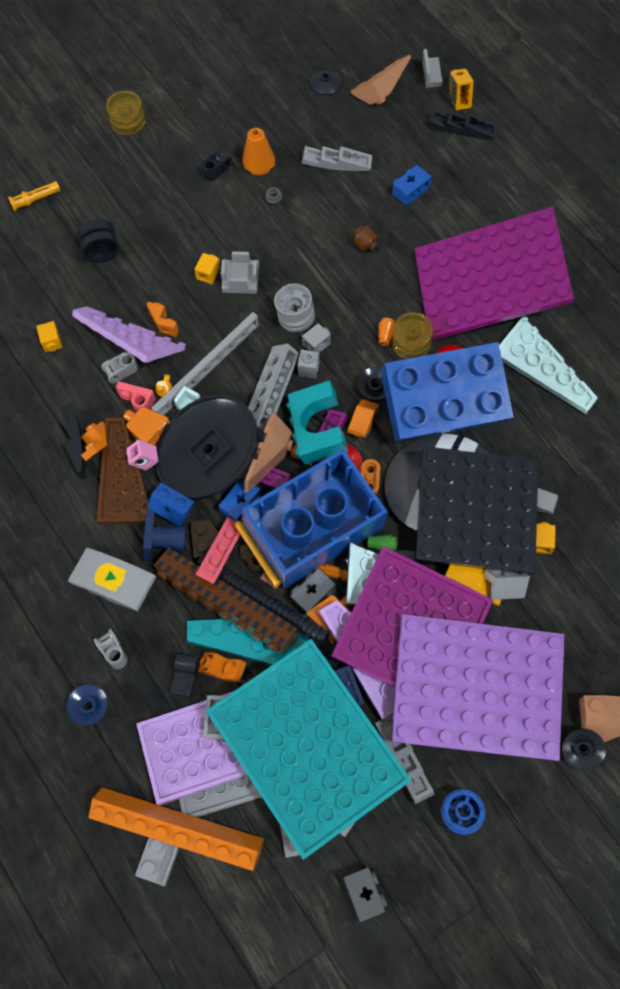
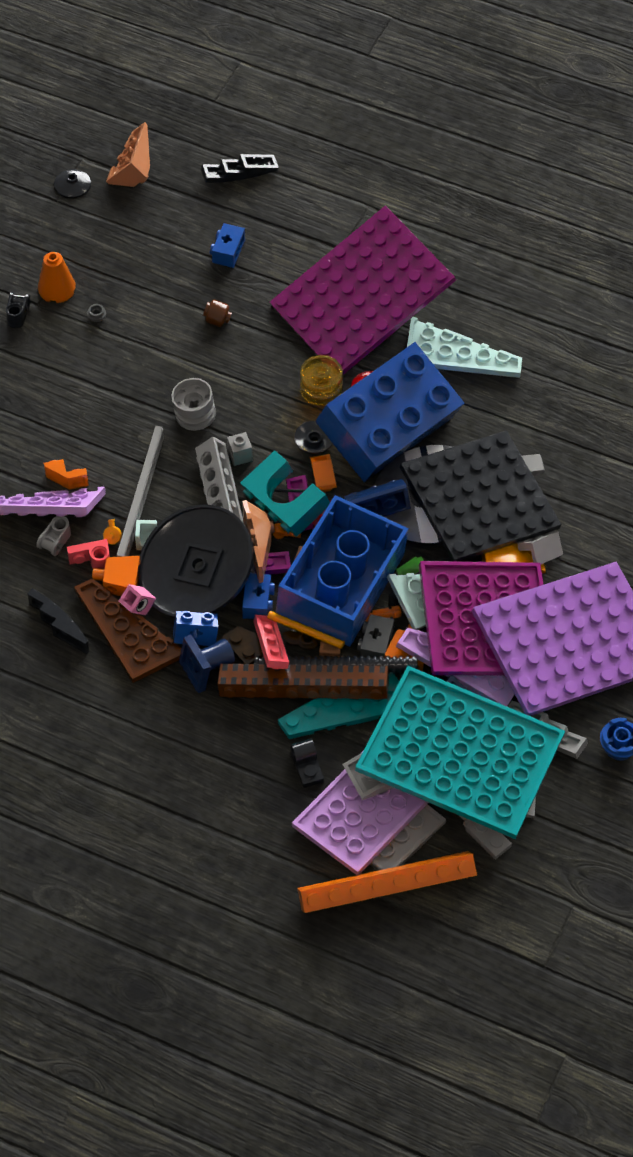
camera: 35 degrees left, 10 degrees down
dark blue dish [66,684,108,726] -> none
light grey slope [68,548,156,611] -> none
orange slope [81,421,107,461] -> none
light grey piece [93,629,128,669] -> none
light grey plate [135,838,180,887] -> none
light orange brick [194,253,221,284] -> none
orange slope [197,652,246,682] -> none
light grey panel [221,252,259,294] -> none
light grey slope [302,146,372,171] -> none
light grey brick [302,323,331,353] -> none
dark grey brick [344,867,387,922] -> none
orange cone [378,318,396,346] -> none
light grey panel [422,49,442,88] -> none
light orange torso [449,69,473,110] -> none
light orange brick [536,522,555,554] -> none
none -> dark blue slope [344,479,411,517]

